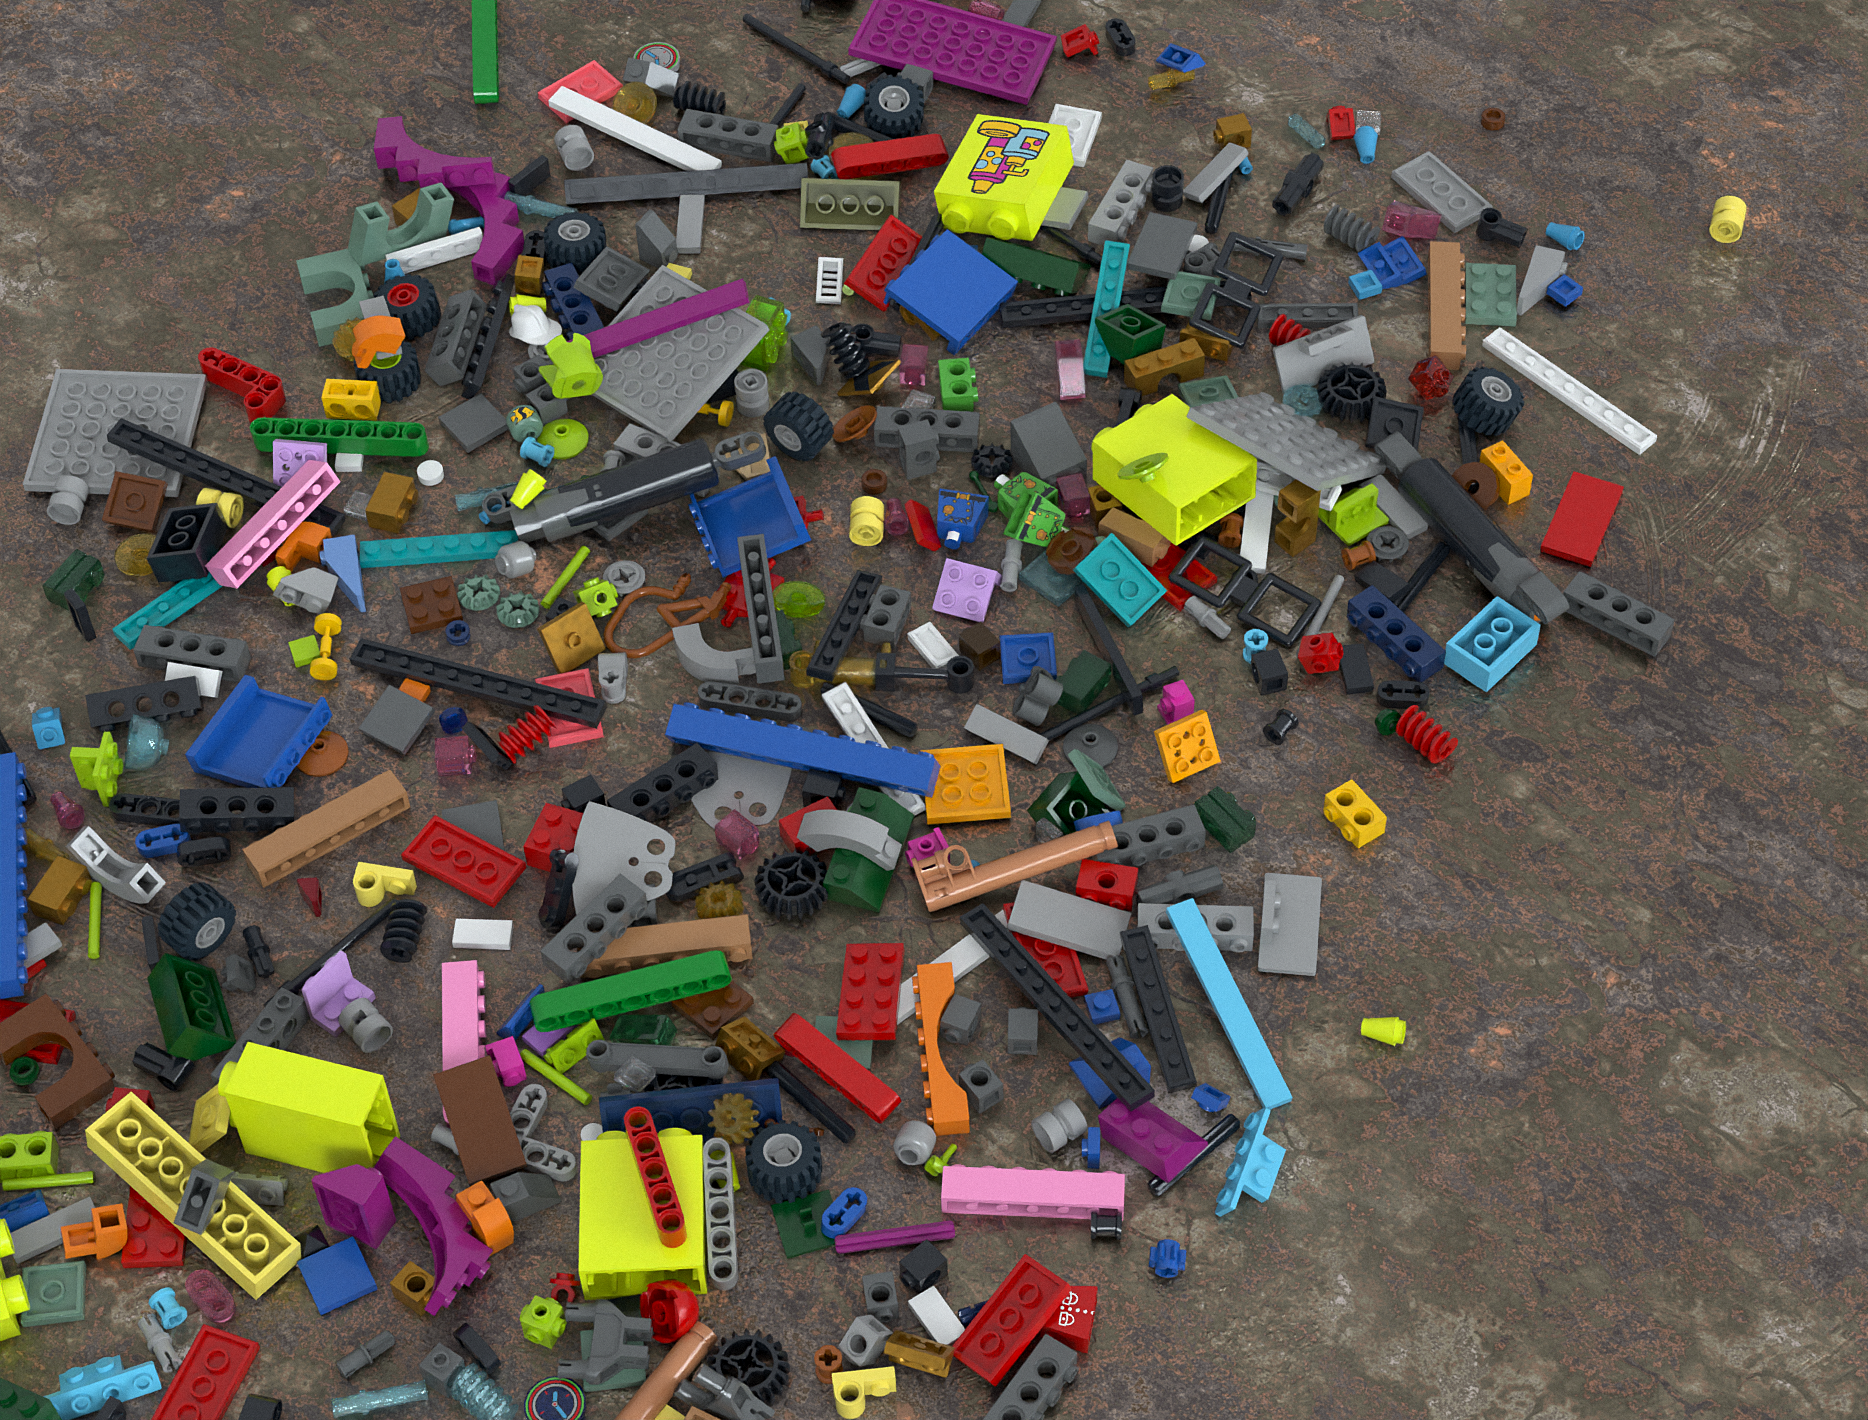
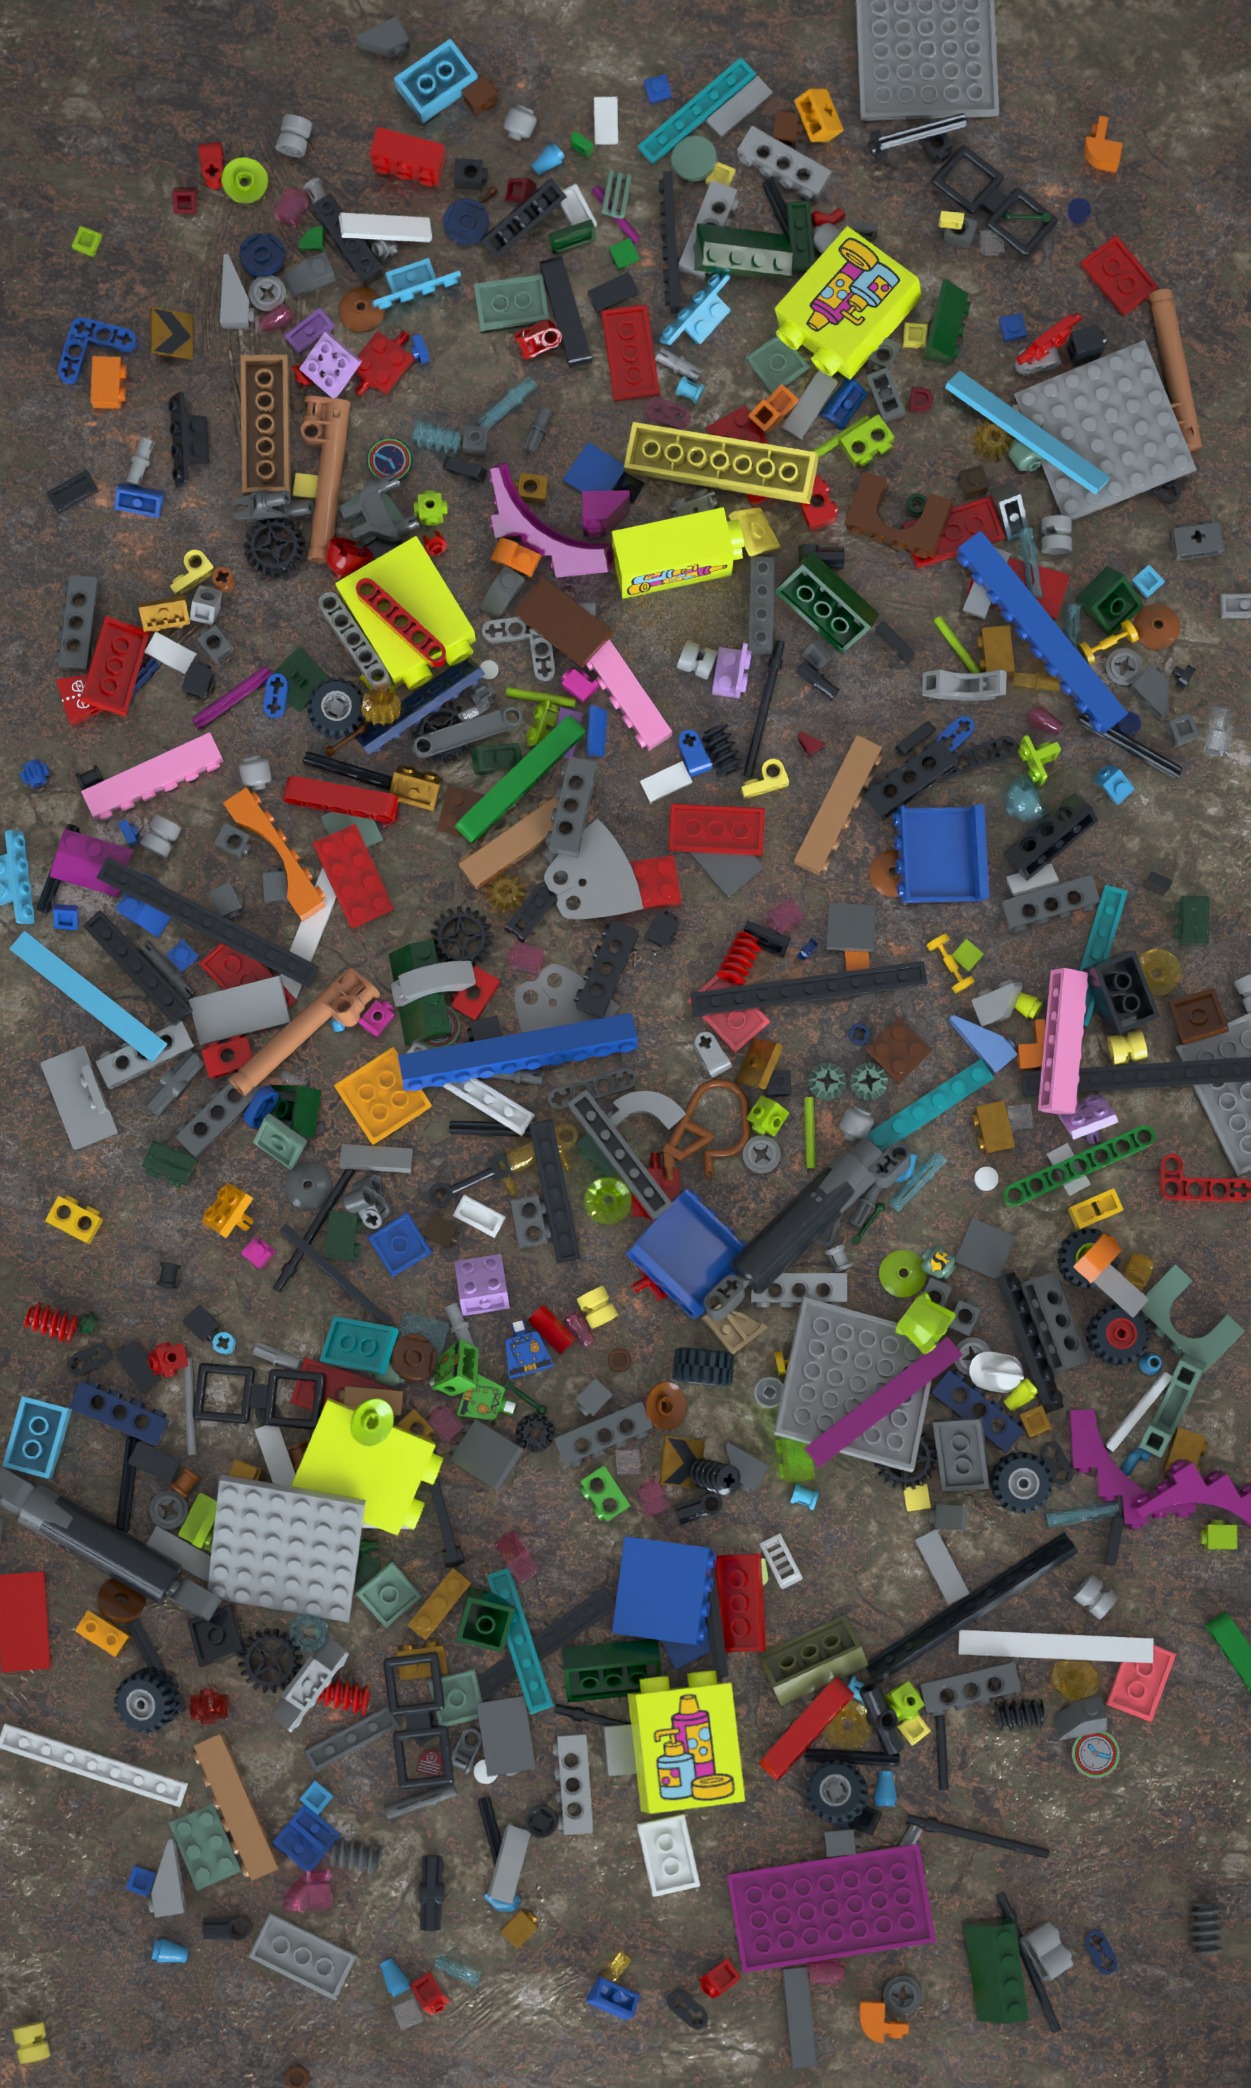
camera: 150 degrees right, 30 degrees up
black wheel [157,882,236,961] -> none
dark grey slope [174,1159,234,1235] -> none
neon yellow cone [510,469,547,509] -> none
medium azure bush [520,437,554,467] -> none
black plate [538,848,579,930] -> none
lime hand [924,1143,957,1176] -> none
none -> dark red tile [416,1750,443,1776]
none -> blue piece [678,730,713,777]
none -> lime brick [1201,1520,1237,1549]

